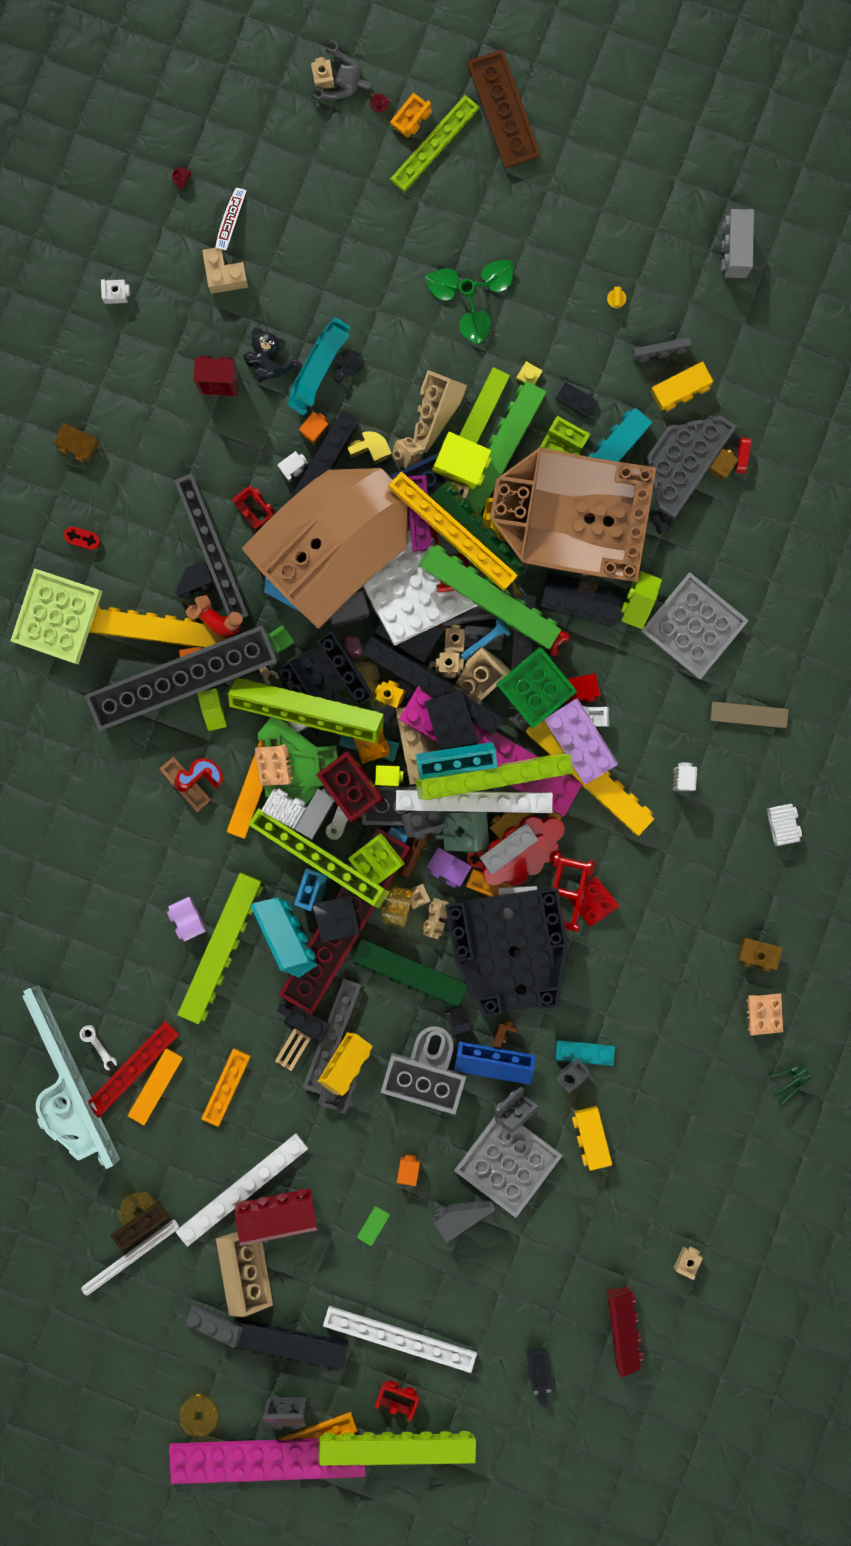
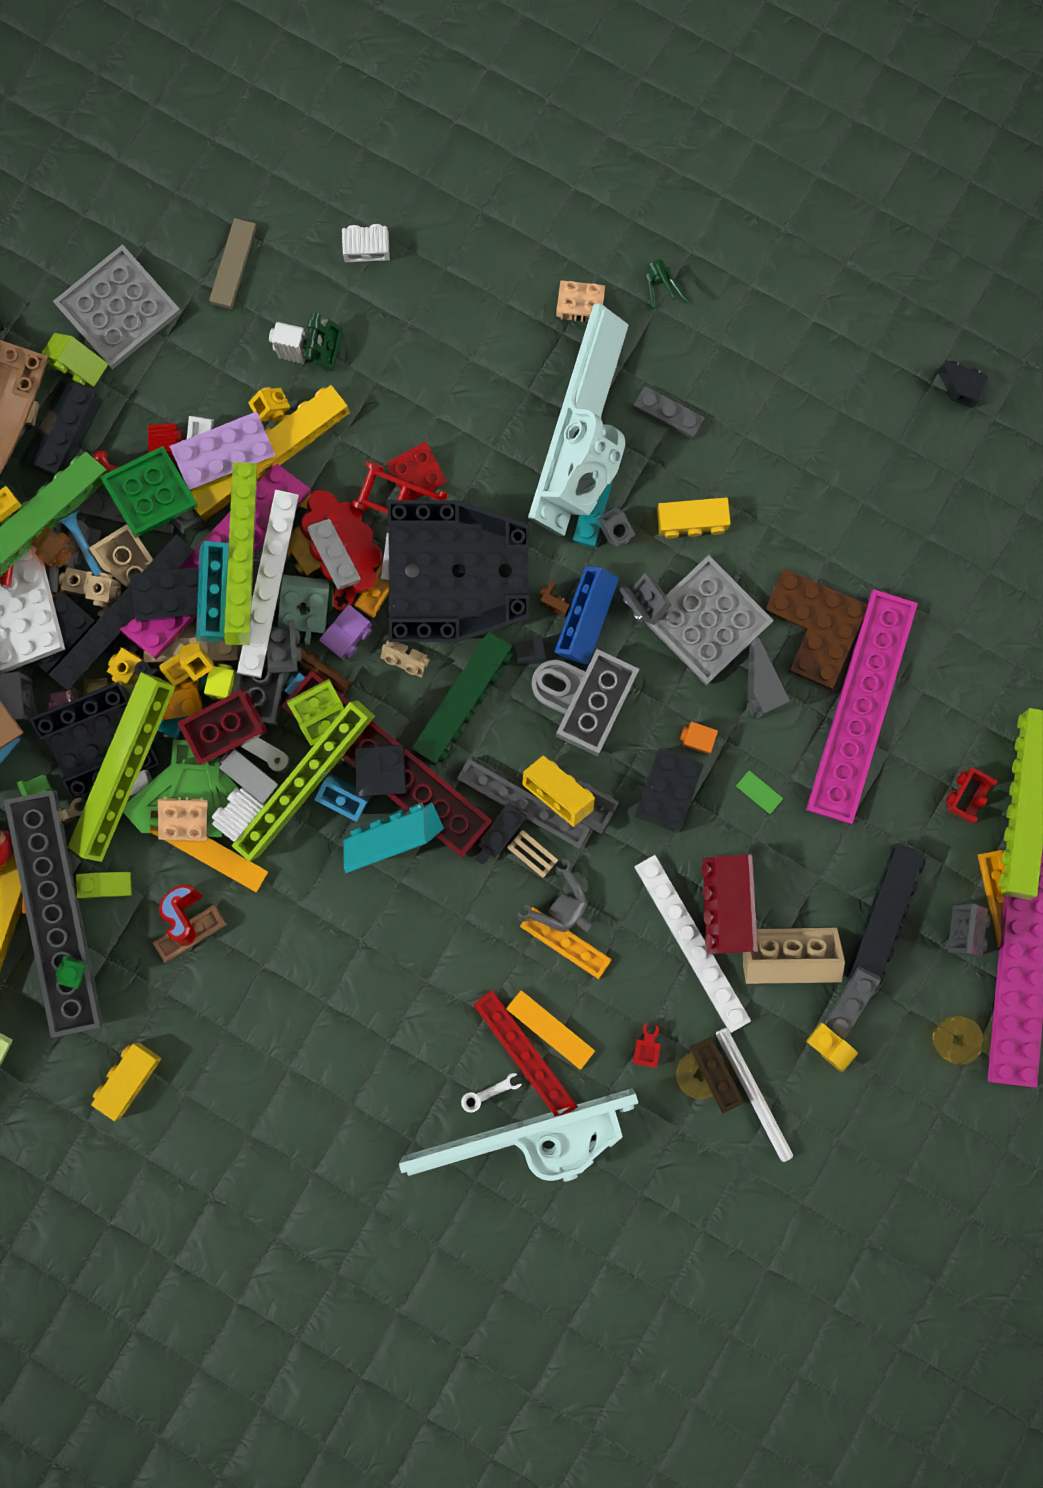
camera: 75 degrees left, 5 degrees down
lavender brick [167,897,207,941] -> none
lime brick [177,873,264,1024] -> none
white plate [323,1306,477,1373] -> none
clear yellow brick [380,885,413,929] -> none
tan tile [405,884,430,909] -> none
black hinge [526,1348,552,1405] -> none
dark red slope [606,1287,644,1377] -> none
tan brick [674,1246,703,1280] -> none
pearl gold brick [737,937,782,972] -> none
none -> clear orange brick [31,526,76,567]
none -> green brick [56,956,88,989]
none -> yellow brick [91,1042,162,1121]
none -> yellow brick [160,642,214,686]
none -> yellow brick [248,387,291,422]
none -> dark green plate [302,312,343,371]
none -> dark grey piece [517,859,593,933]
none -> light aqua piece [528,303,629,536]
none -> red plate [632,1023,661,1068]
none -> dark grey plate [633,386,705,439]
none -> black brick [634,748,704,832]
none -> reddish brown plate [765,569,868,690]
none -> dark pink plate [806,589,918,825]
none -> yellow brick [806,1023,858,1072]
none -> black slope [938,360,988,408]

